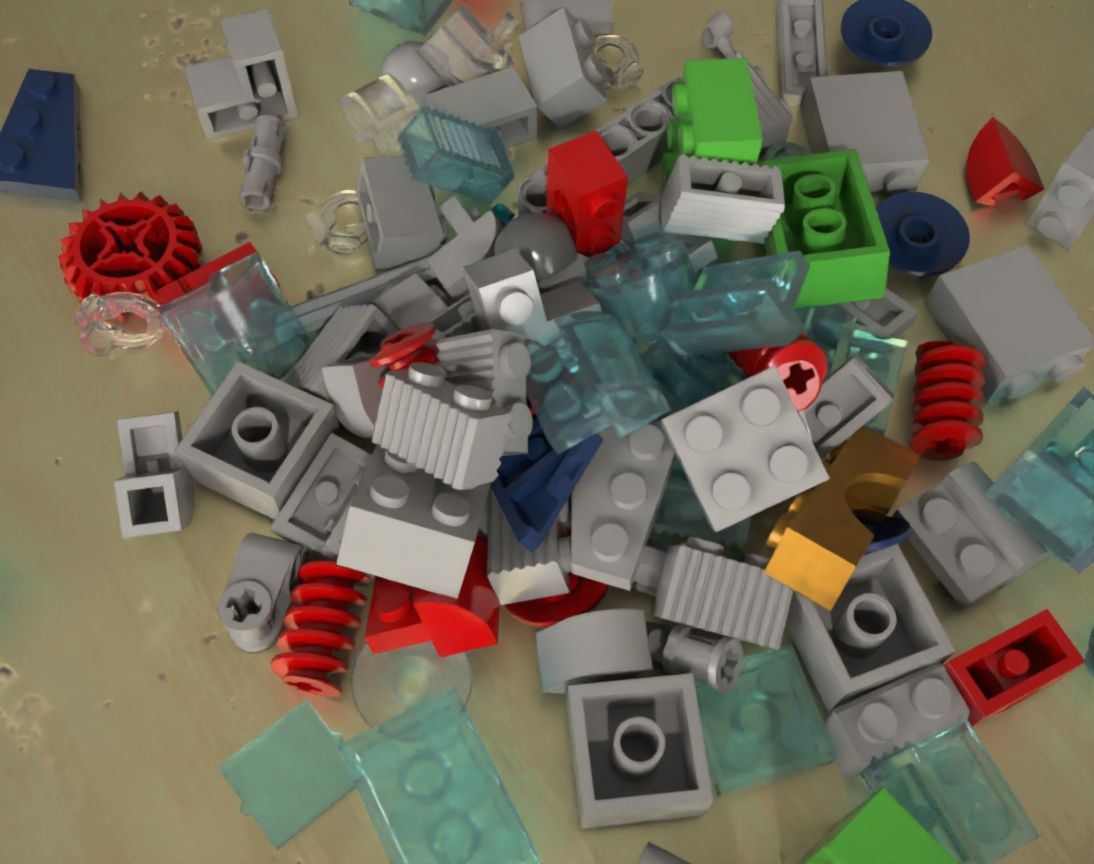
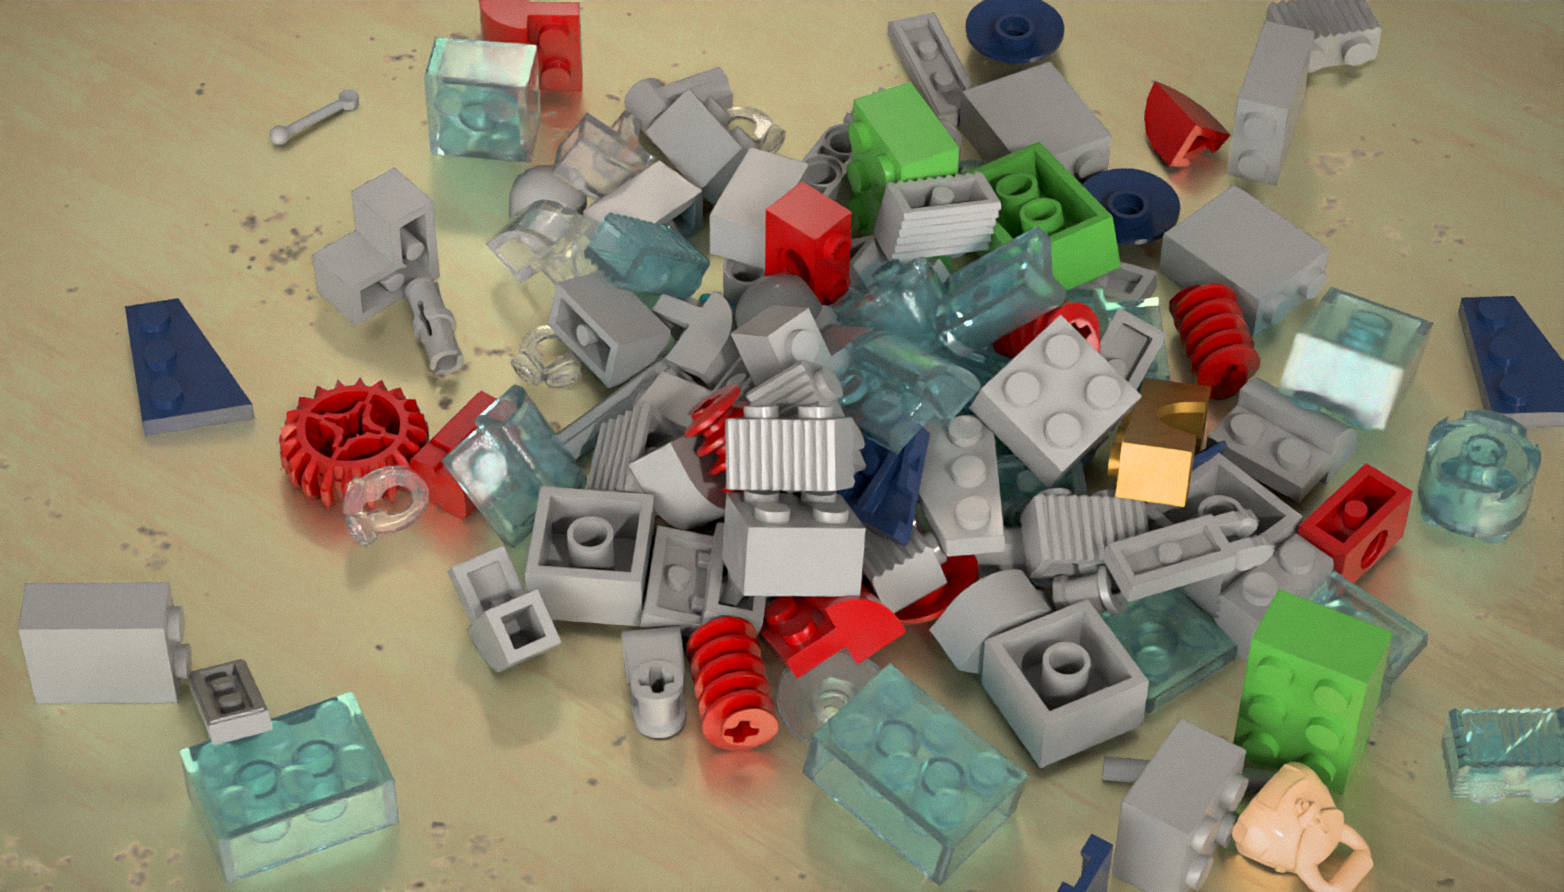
camera: 20 degrees left, 15 degrees down
clear light blue piece [218,699,367,850] -> none
light grey hand [702,12,737,59] -> none
none -> light grey brick [710,147,814,269]
none -> light grey hinge [1103,508,1275,602]

